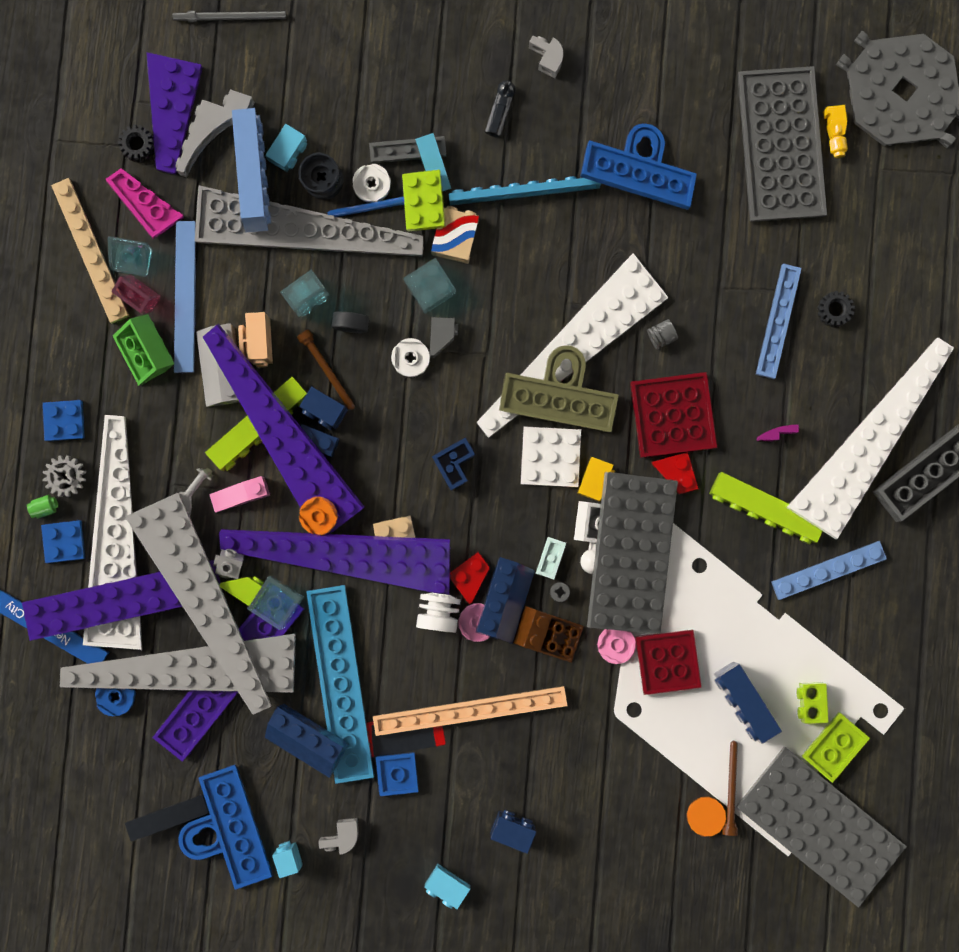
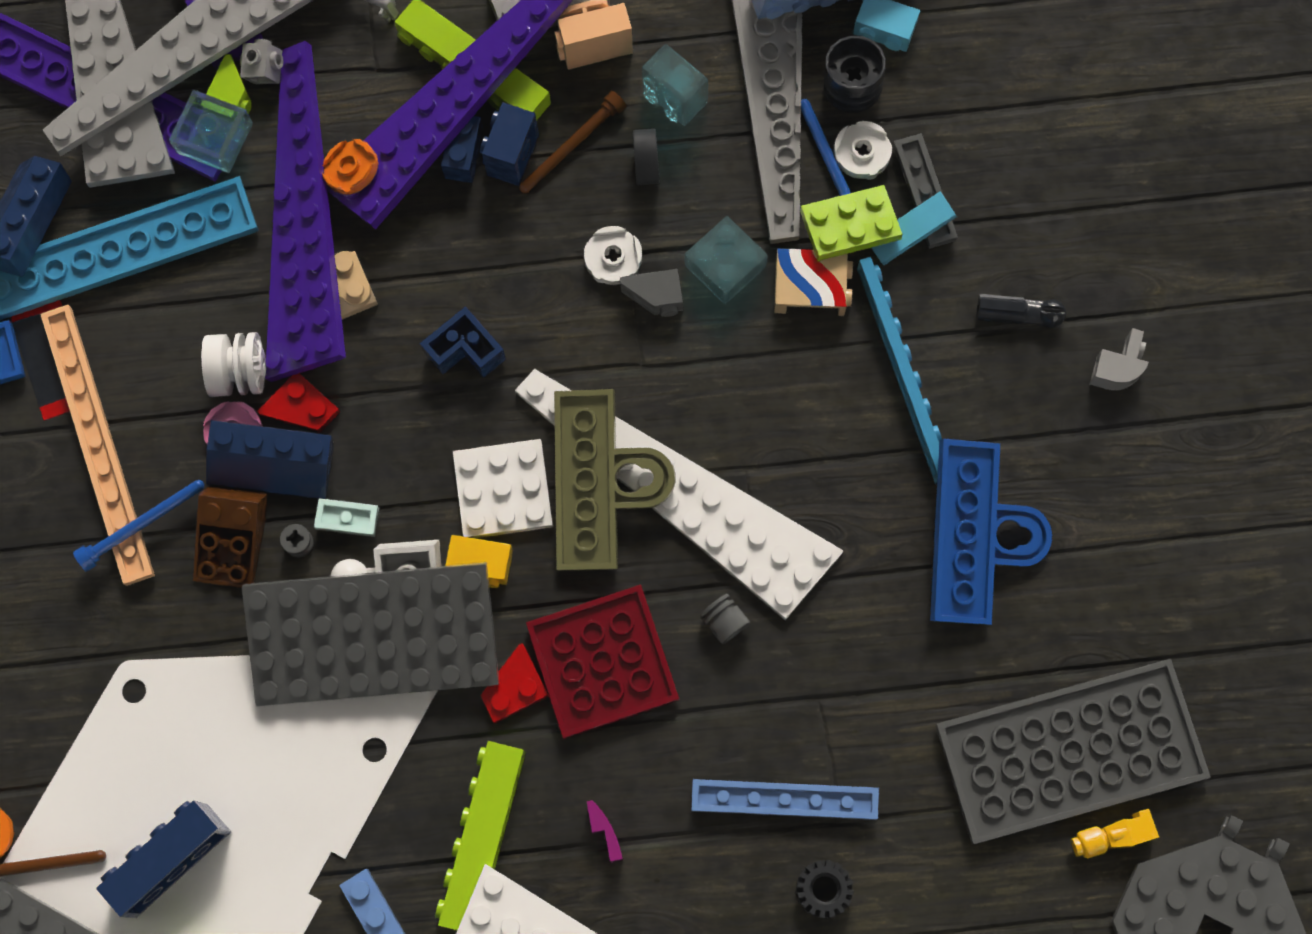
camera: 80 degrees right, 10 degrees down
bright pink slope [209,476,270,513] -> none
bright pink tile [597,629,636,664] -> none
dark red plate [635,629,701,695] -> none
none -> blue piece [73,480,204,572]

